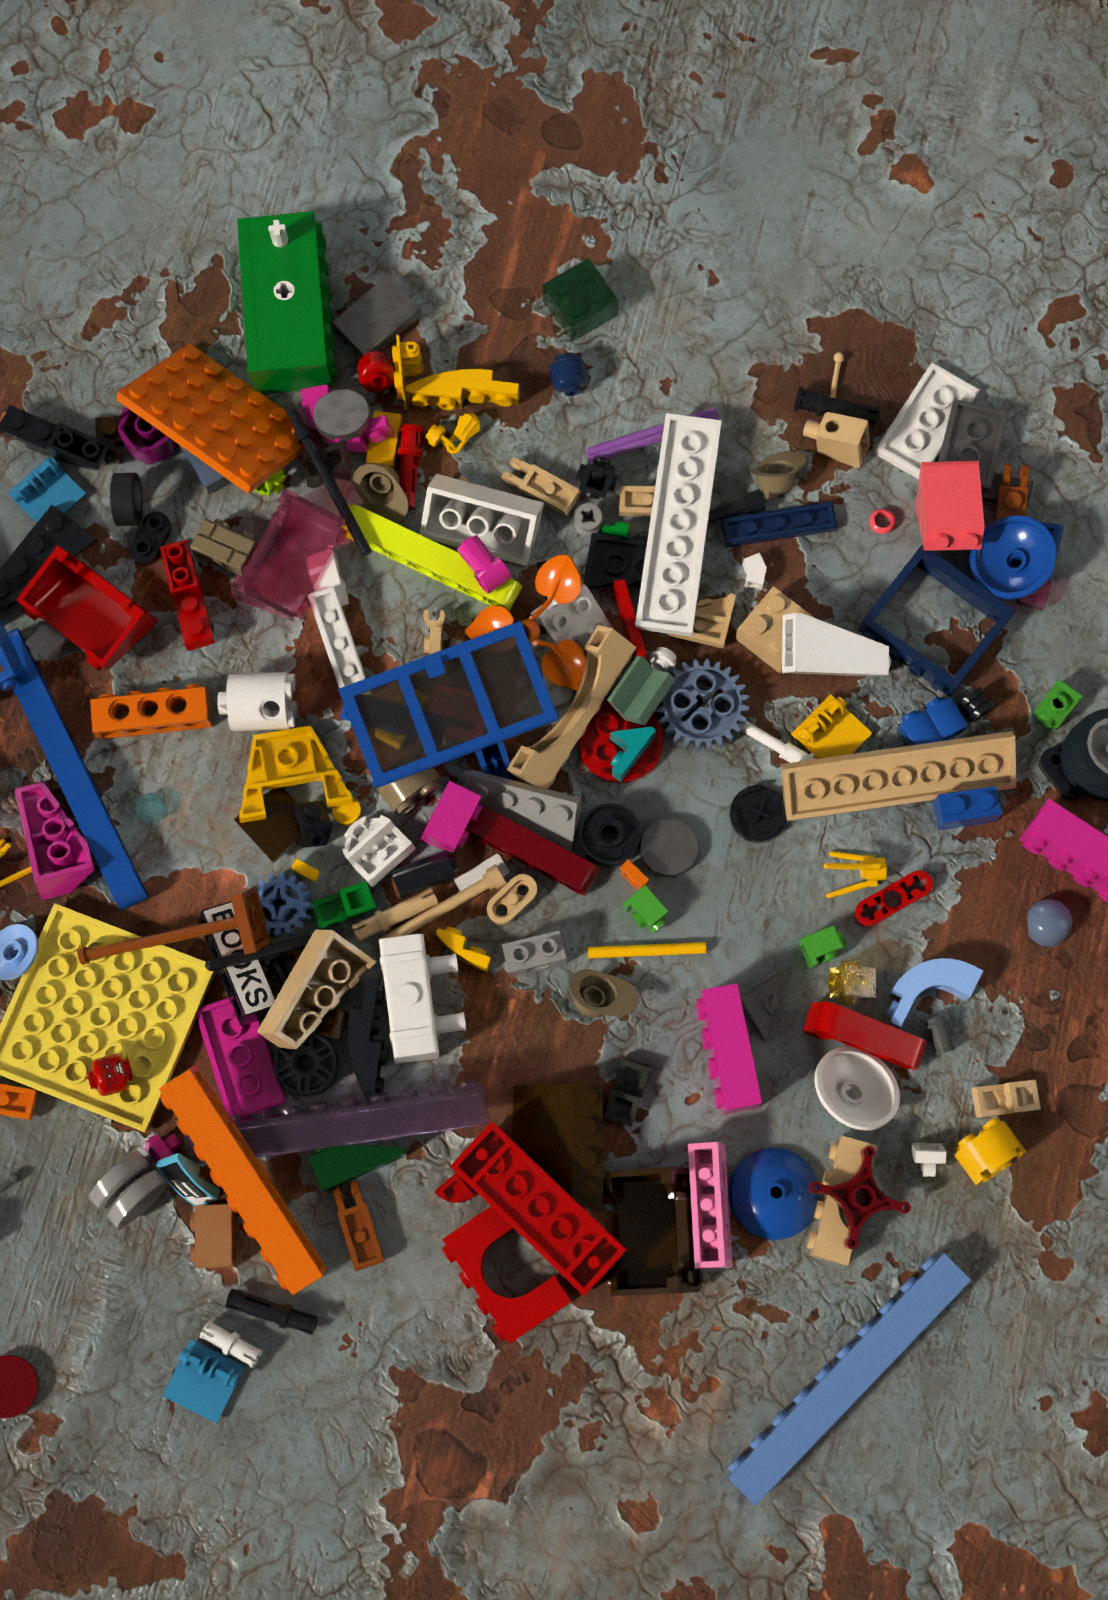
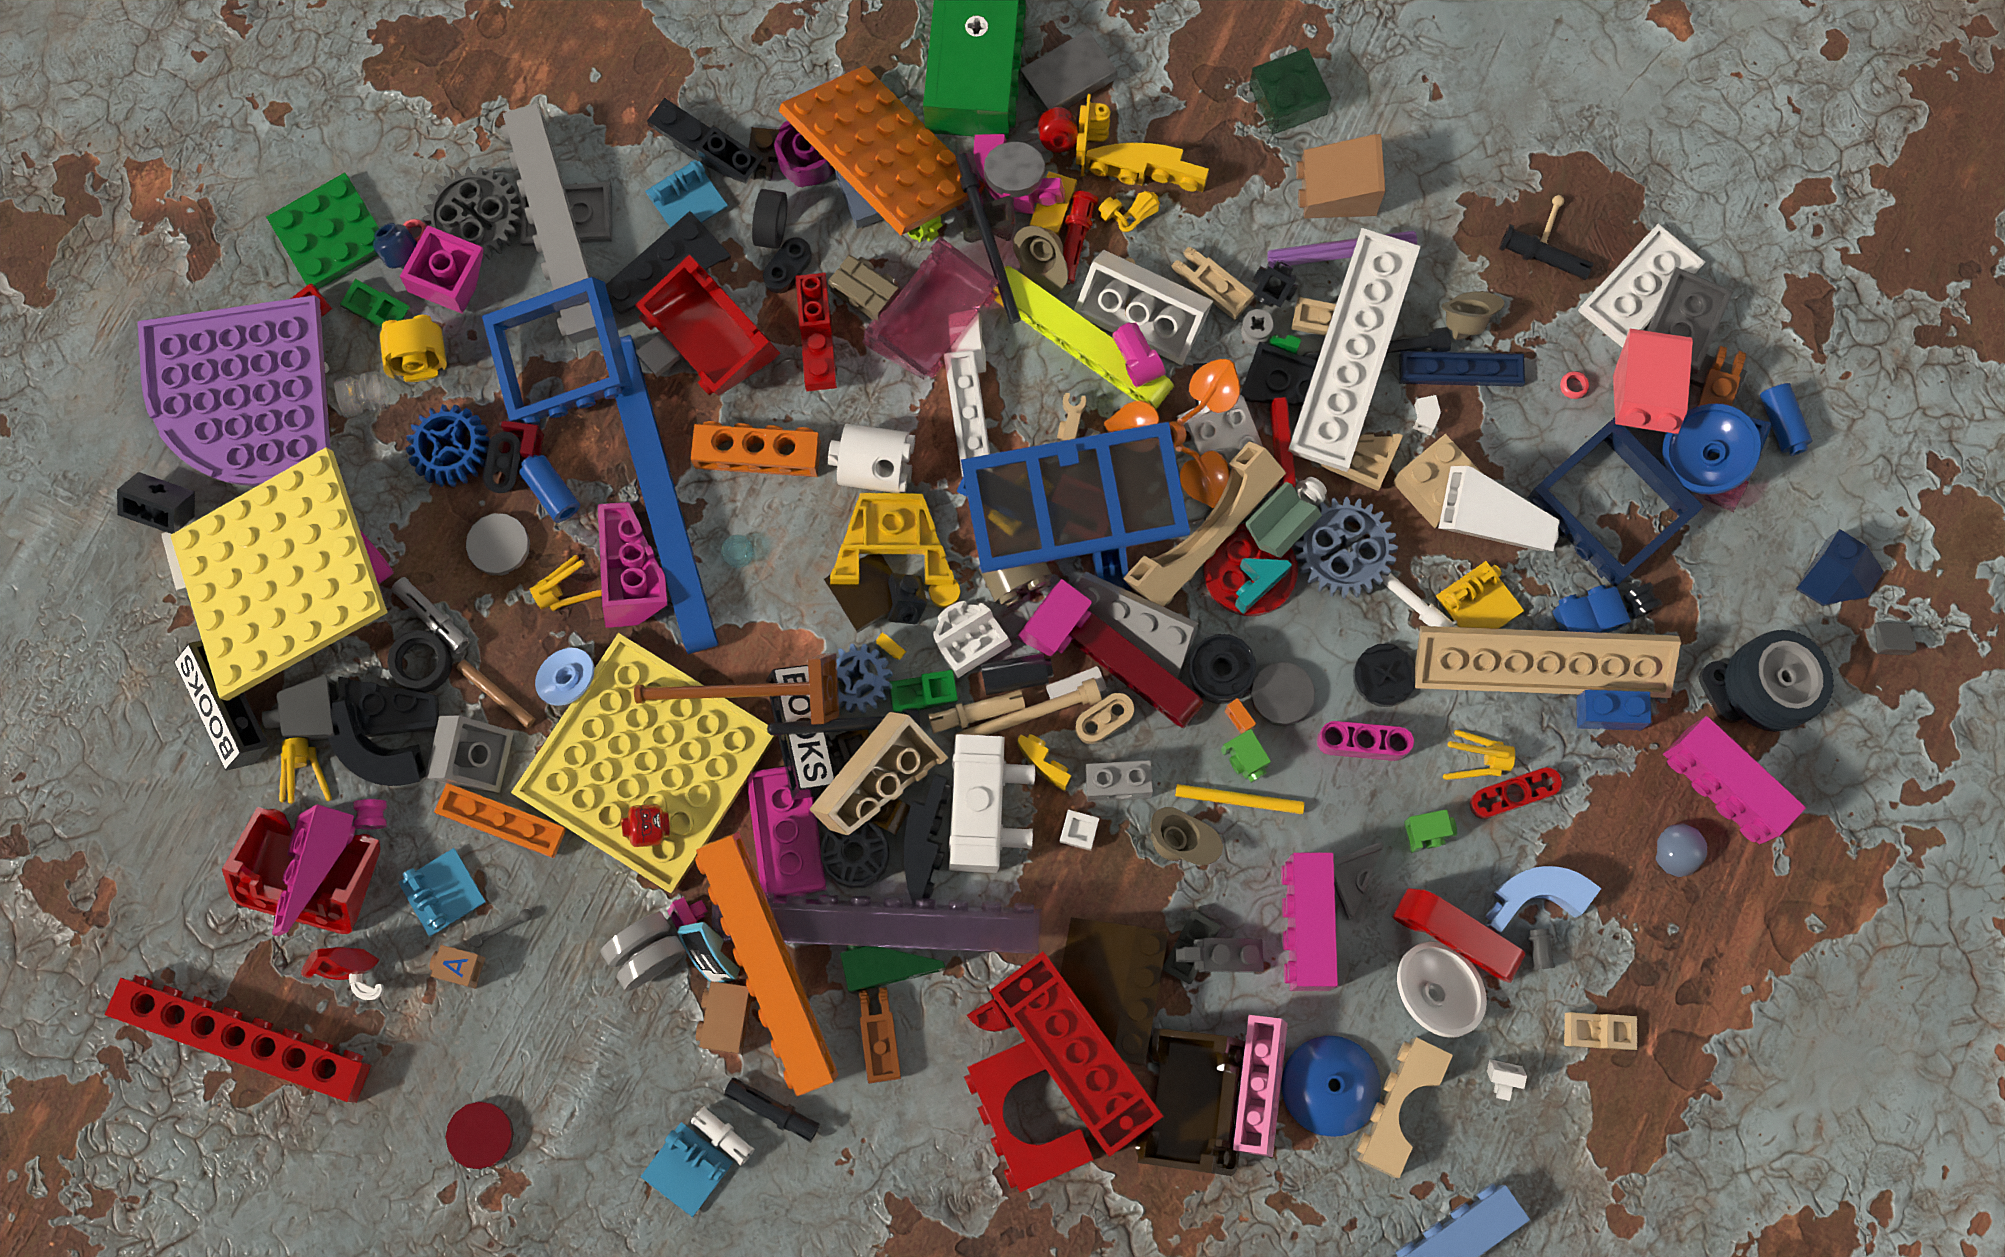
camera: 10 degrees right, 0 degrees up
dark blue head [549,352,588,397] -> none
tan torso [803,412,870,469] -> none
dark red piece [808,1146,911,1249] -> none
clear yellow brick [827,961,876,1005] -> none
yellow brick [954,1117,1026,1186] -> none
bright green brick [1033,679,1082,730] -> none
none -> white plate [1060,810,1099,851]
none -> dark grey hinge [1176,938,1264,973]
none -> medium nougat slope [1296,134,1385,218]
none -> dark pink beam [1317,721,1414,761]
none -> blue brick [1760,383,1813,456]

